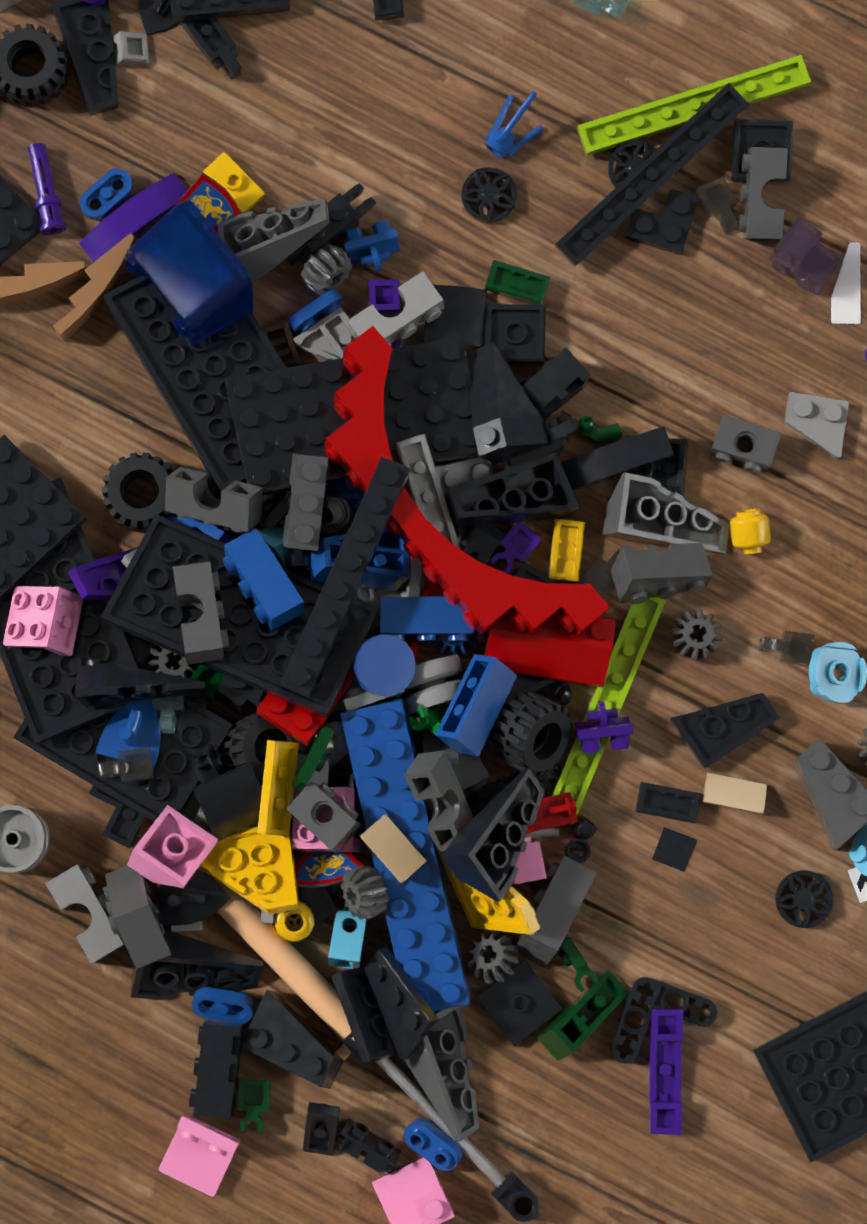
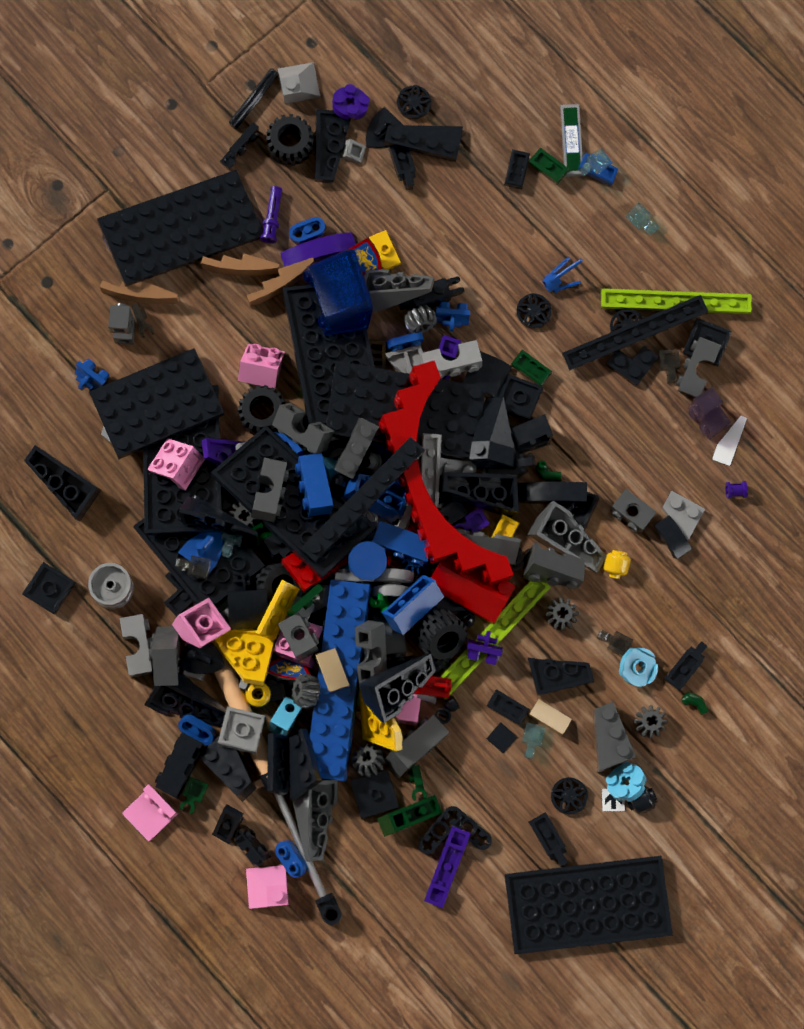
camera: 20 degrees right, 5 degrees down
none -> light grey plate [218,706,266,754]
none -> bright pink slope [238,344,285,388]
none -> dark grey wedge [456,529,521,568]
none -> clear light blue plate [522,723,546,759]
none -> black hinge [528,812,568,867]
none -> black slope [653,515,692,559]

